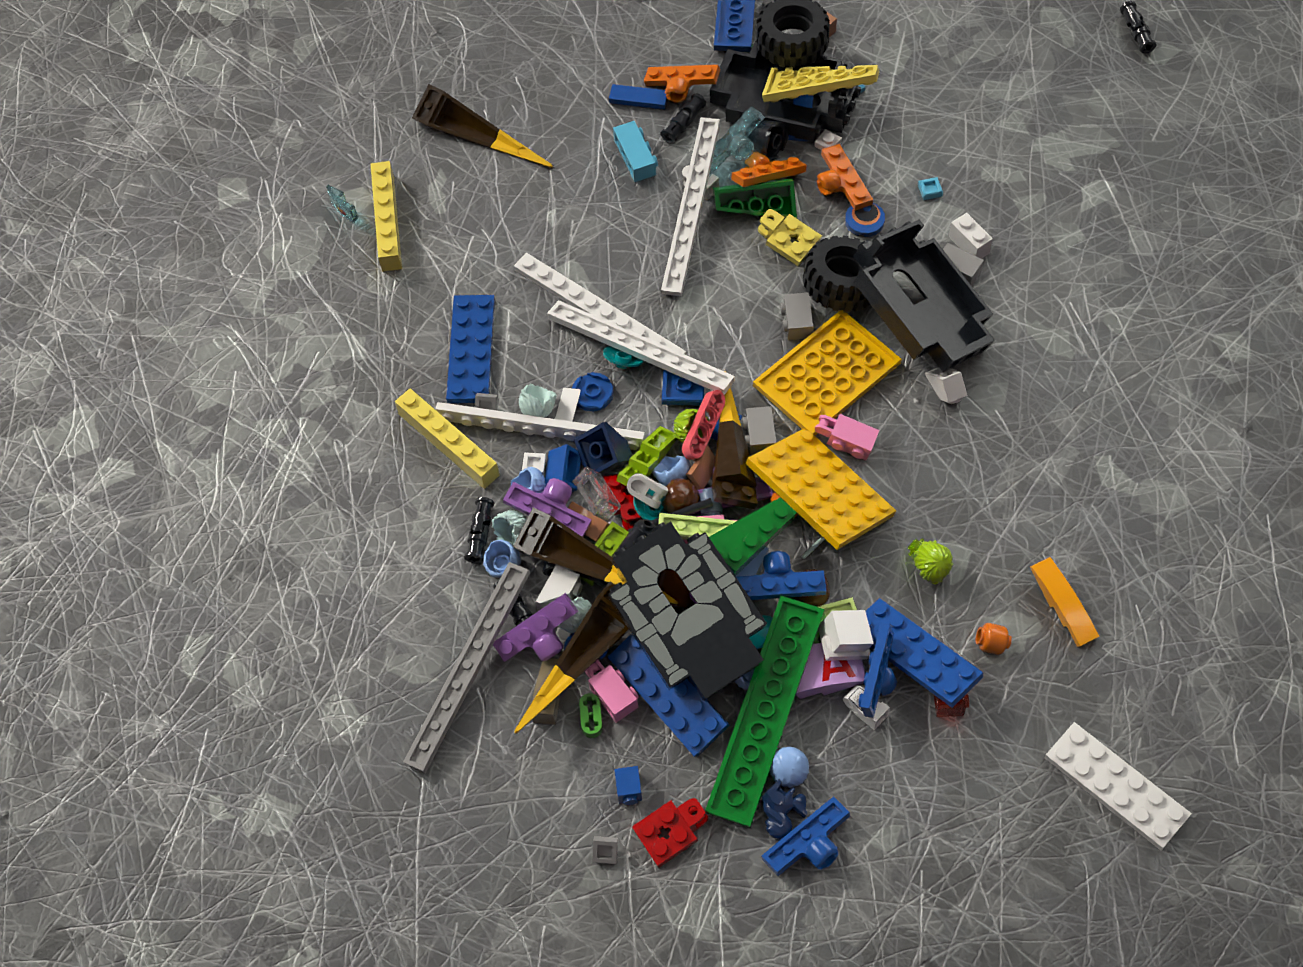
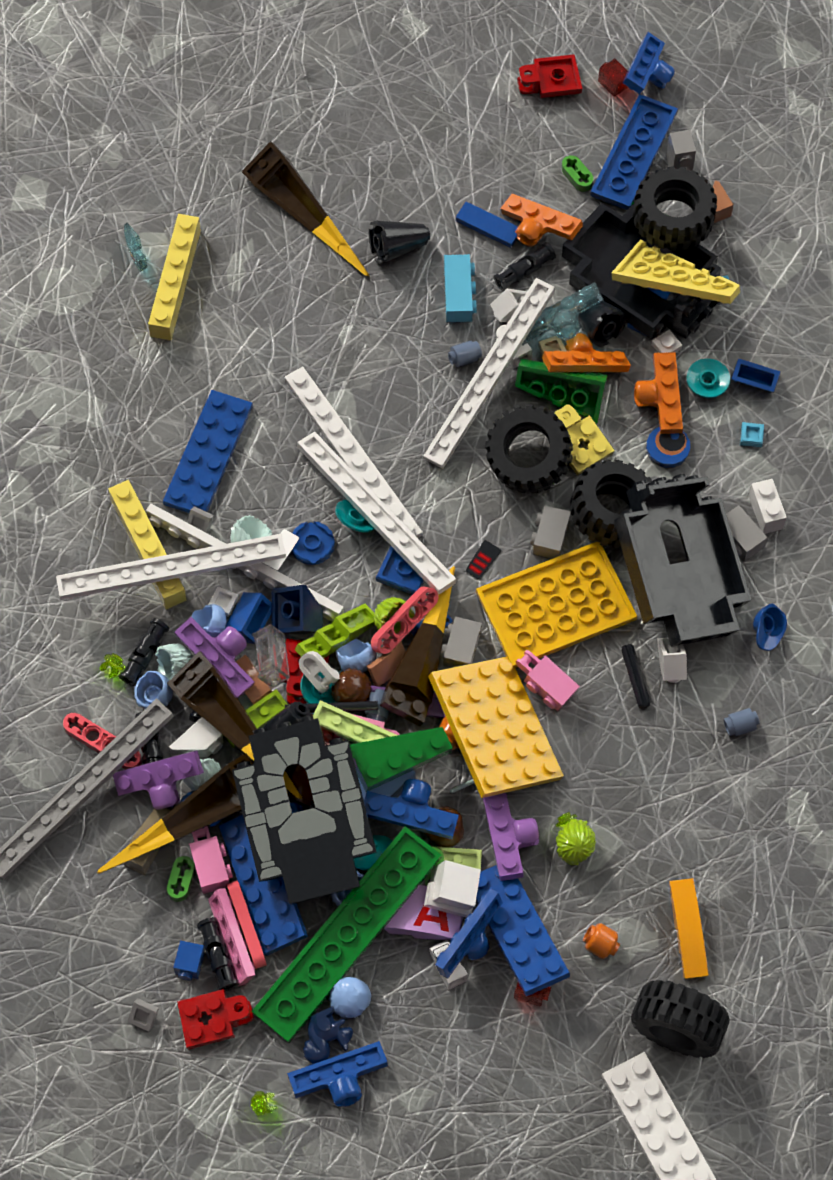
camera: 15 degrees right, 5 degrees up
none -> white plate [56,534,286,600]
none -> coral beam [63,713,142,769]
none -> clear neon green plate [99,653,125,678]
none -> black piece [197,917,239,991]
none -> bright pink plate [208,888,255,986]
none -> coral beam [226,880,267,970]
none -> clear neon green plate [251,1091,277,1116]
none -> black cone [368,220,430,264]
none -> sand blue brick [448,340,482,368]
none -> black sticker [466,540,501,579]
none -> medium lavender plate [483,793,539,881]
none -> black tyre [485,404,573,494]
none -> white slope [490,288,527,323]
none -> tan plate [538,335,566,355]
none -> bright green beam [562,155,593,192]
none -> black axle [621,644,651,709]
none -> black tyre [631,980,730,1058]
none -> teal dish [686,358,730,398]
none -> sand blue brick [723,708,760,737]
none -> blue brick [732,358,780,393]
none -> blue piece [753,604,787,651]

